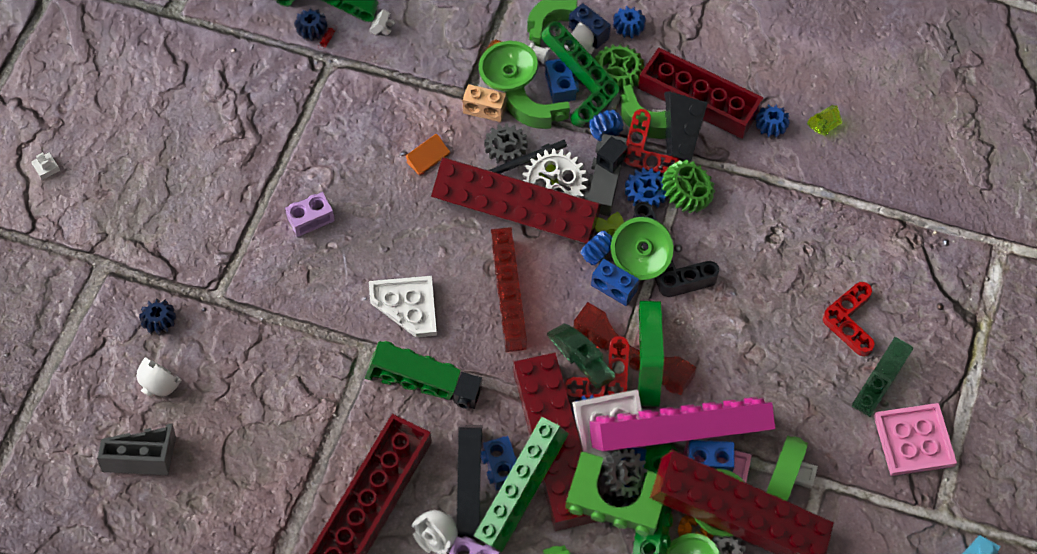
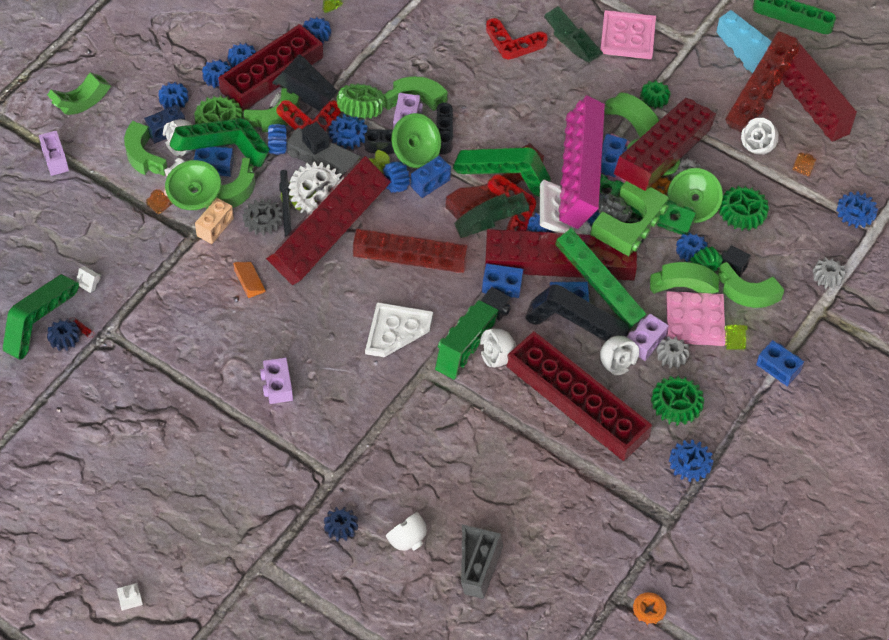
camera: 75 degrees left, 5 degrees down
none -> blue gear [202,59,232,89]
none -> blue gear [227,43,256,68]
none -> bright green arch [384,76,448,111]
none -> lavender brick [393,93,423,129]
none -> white cylinder [480,329,516,368]
none -> blue brick [482,264,523,298]
none -> green gear [640,80,671,110]

